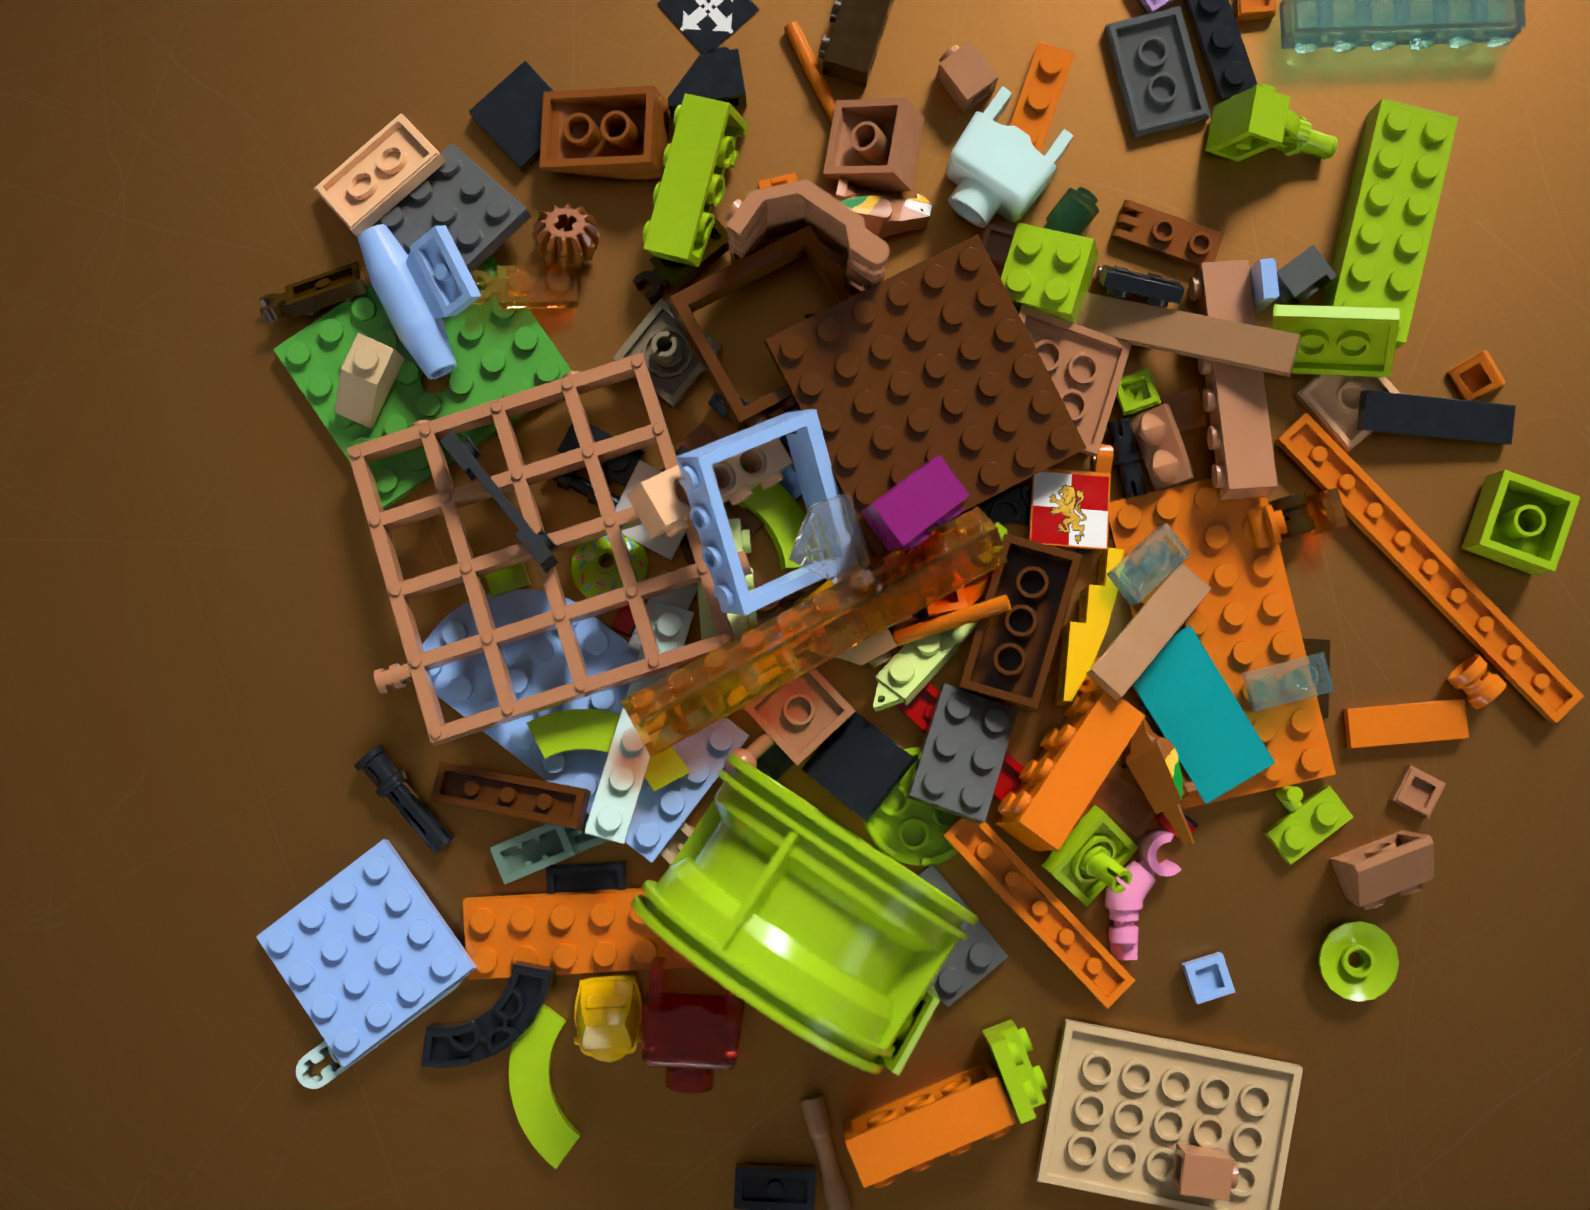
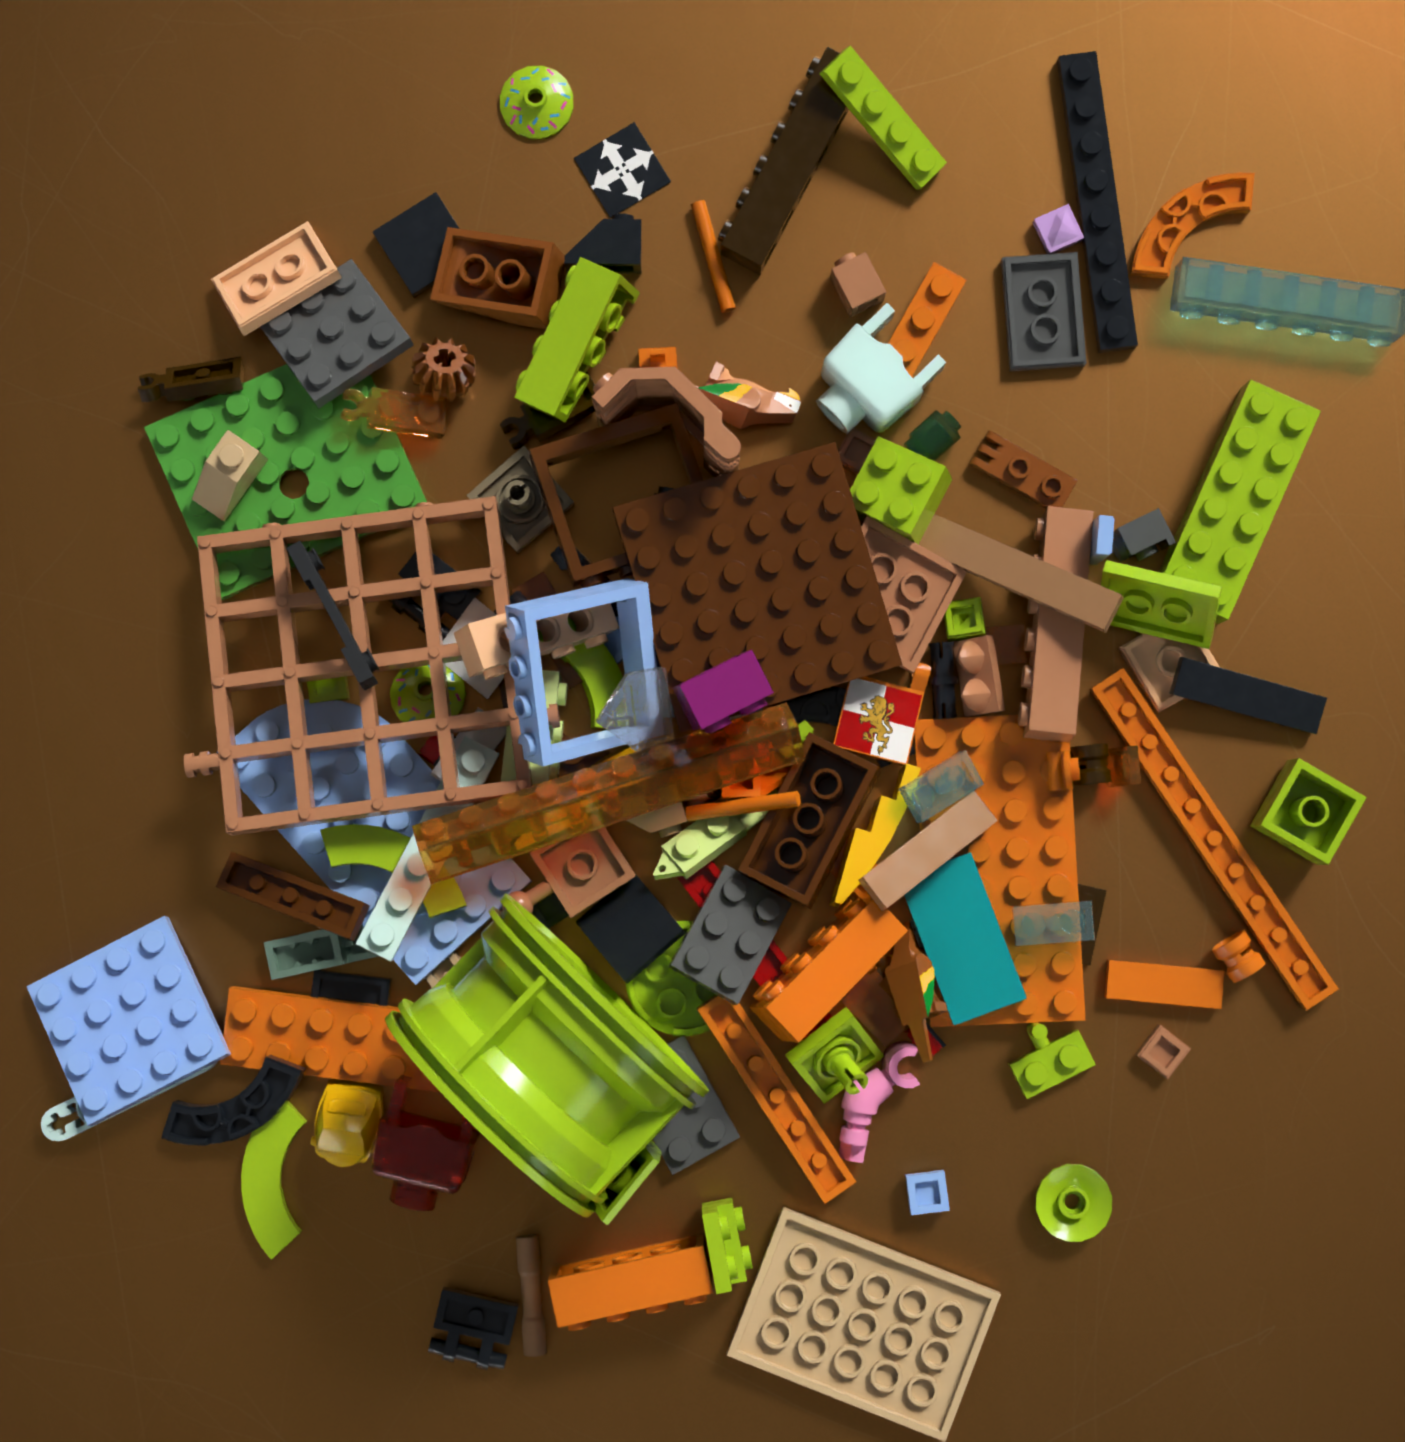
camera: 10 degrees right, 0 degrees up
black pin [354,744,454,854] -> none
light blue plate [357,224,481,380] -> none
nougat slope [823,97,925,192] -> none
black plate [1095,264,1185,307] -> none
nougat brick [1172,1143,1238,1201] -> none
lime brick [1205,84,1338,162] -> none
nougat slope [1330,830,1434,910] -> none
orange slope [1448,350,1506,401] -> none

